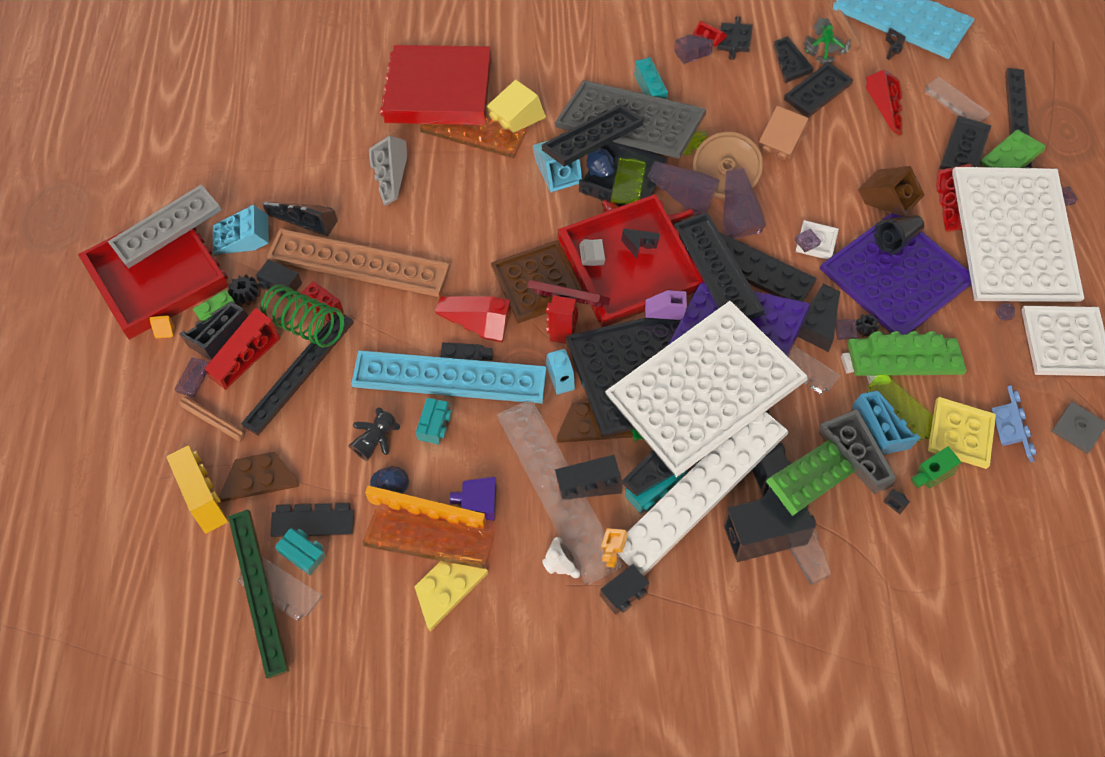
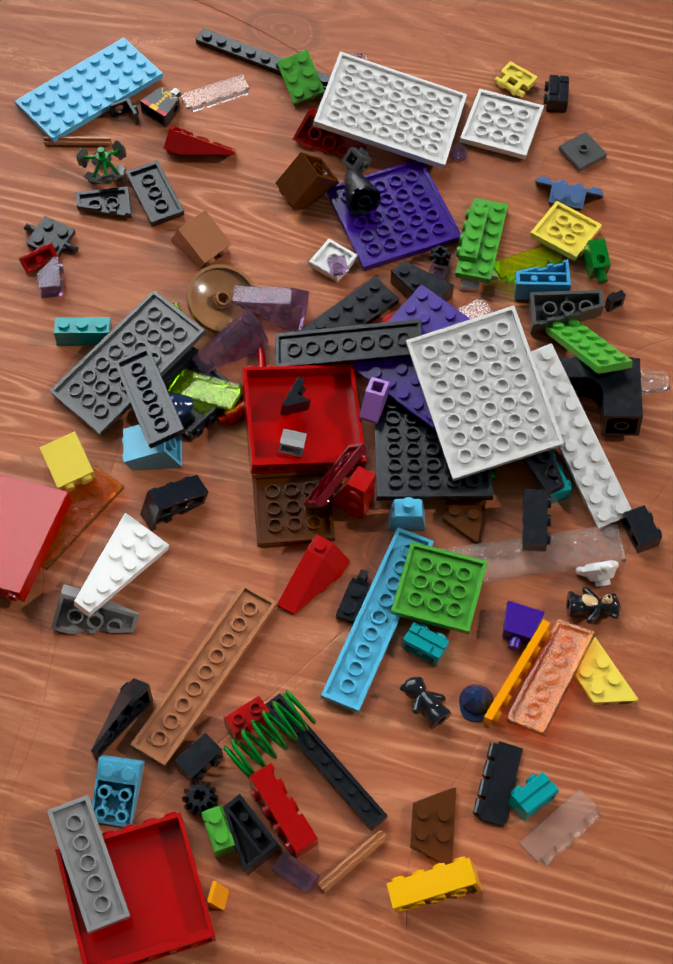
camera: 75 degrees left, 0 degrees up
dark green plate [228,509,290,679] -> none
light orange plate [601,529,628,567] -> none
black plate [939,115,992,170] -> none
none -> white wing [74,513,169,617]
none -> black torso [140,88,181,128]
none -> black wedge [140,475,209,532]
none -> dark grey brick [342,147,372,173]
none -> bright green plate [391,541,488,635]
none -> black piece [566,587,621,624]

